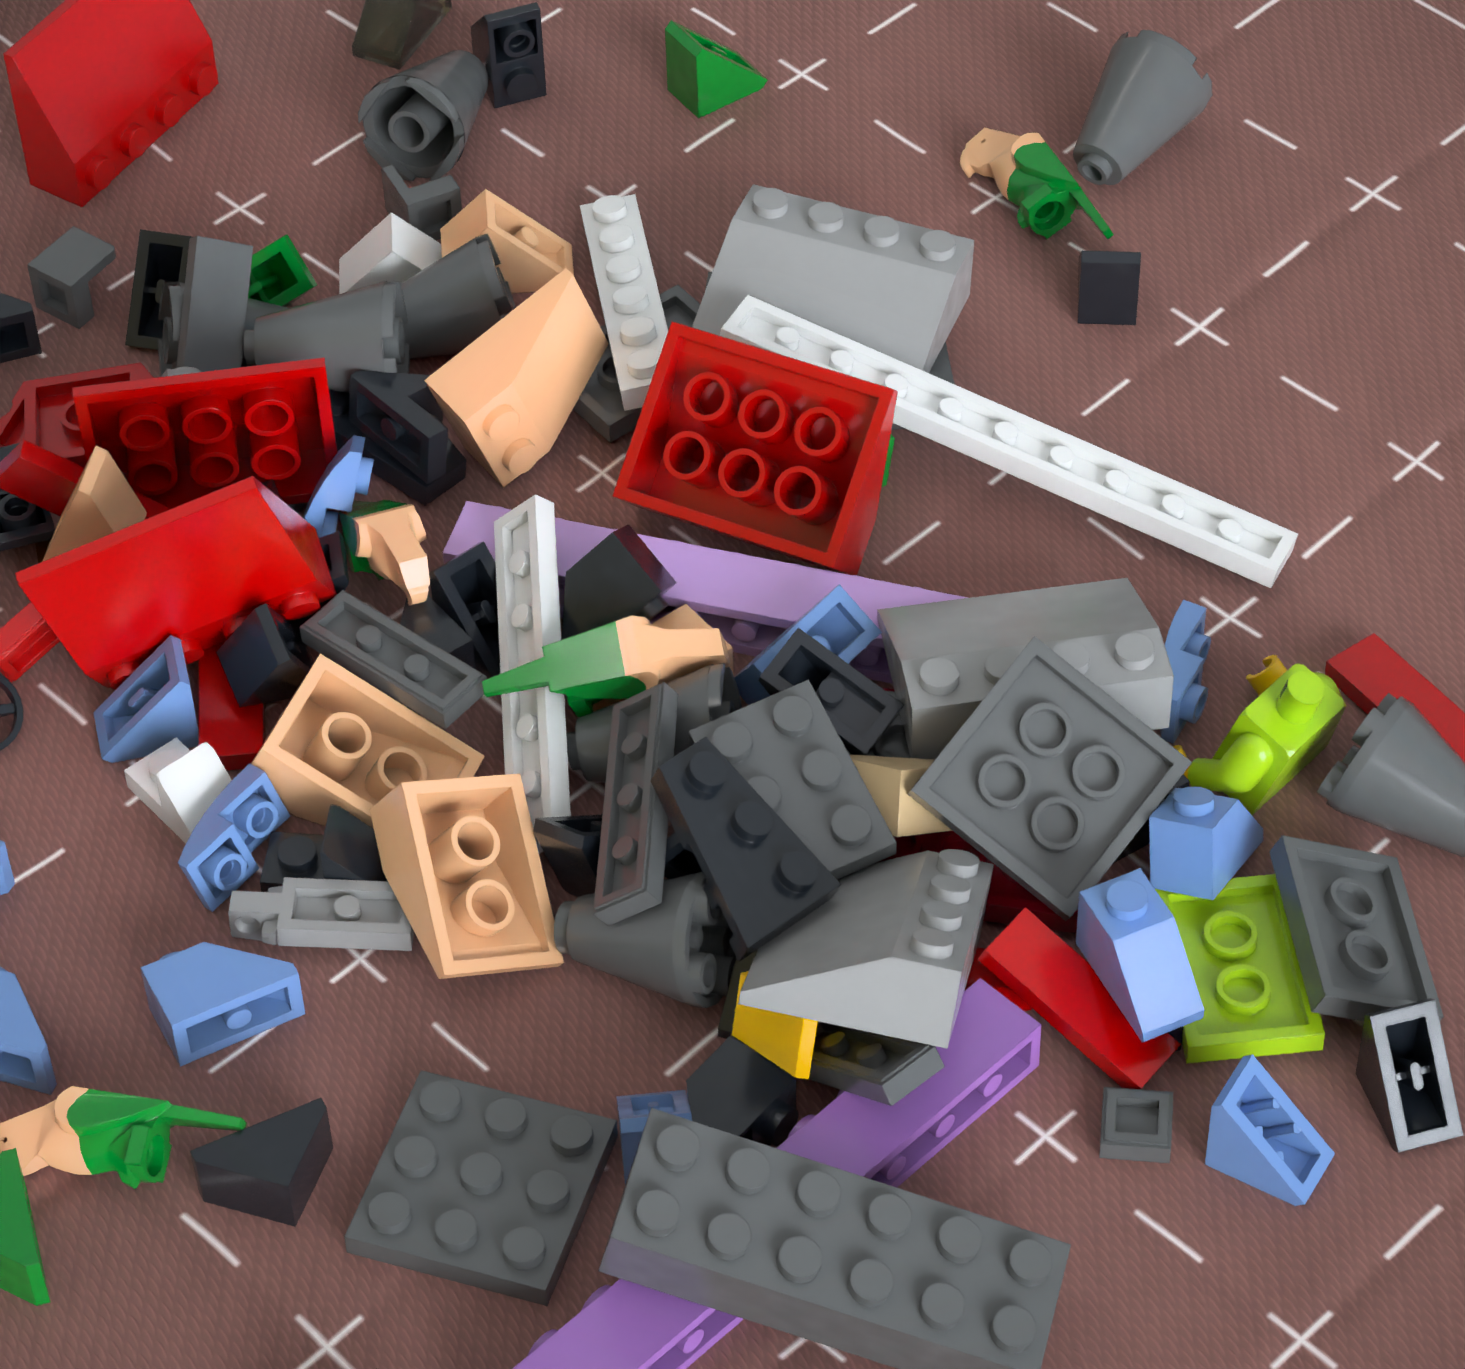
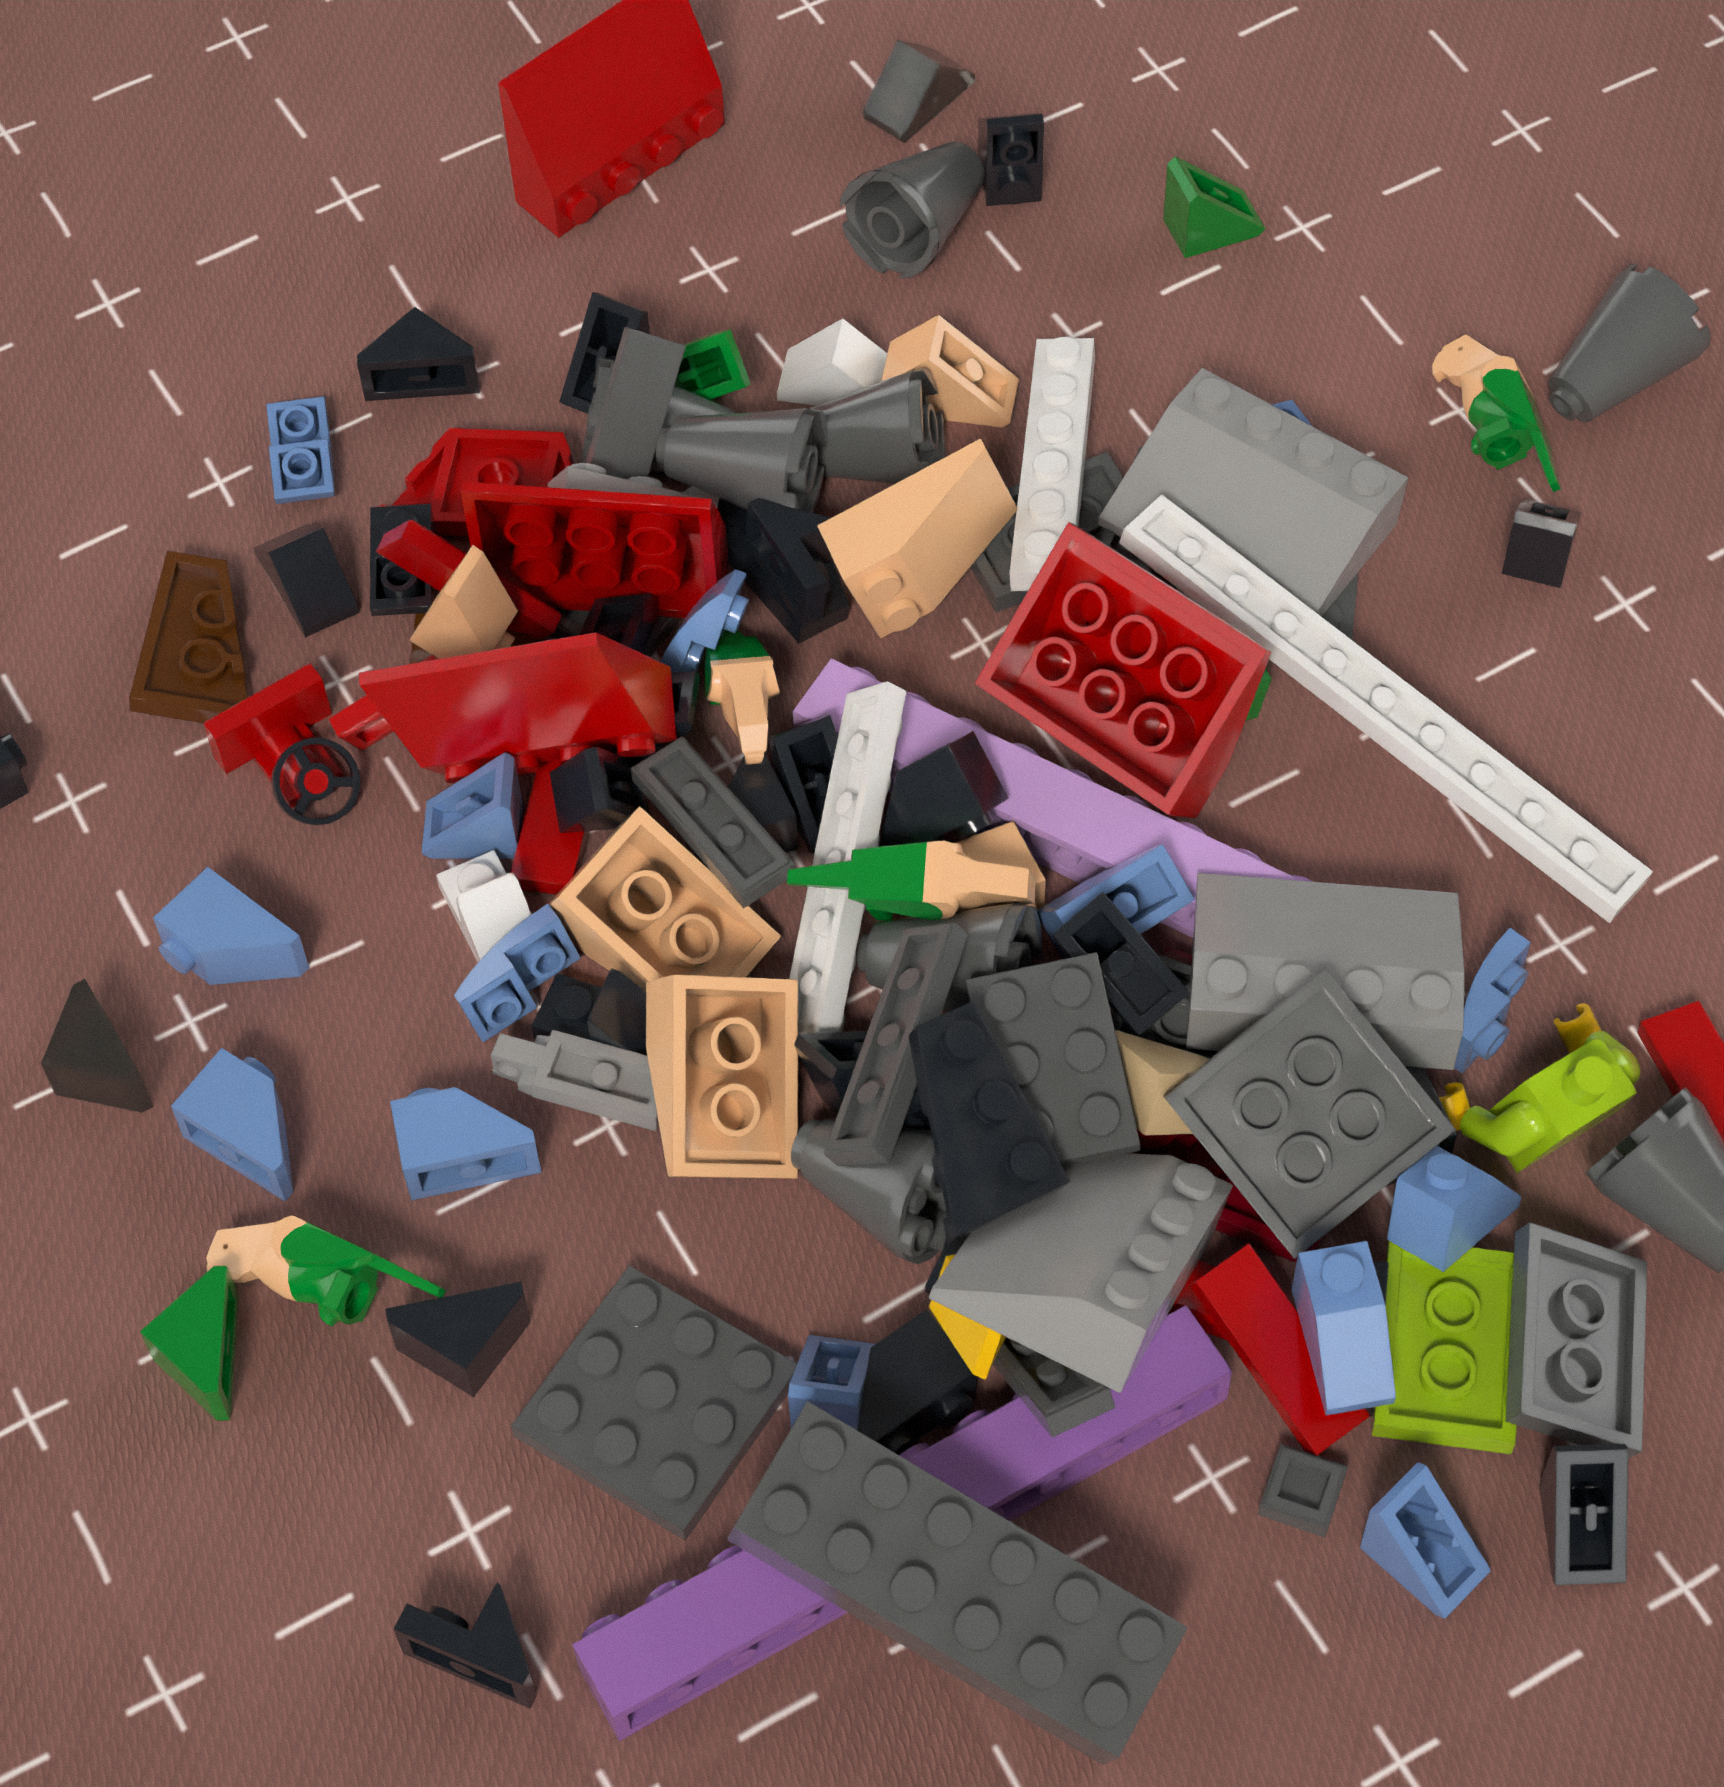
camera: 15 degrees right, 10 degrees up
dark grey panel [27,226,116,329] -> none
dark grey panel [381,164,462,240] -> none

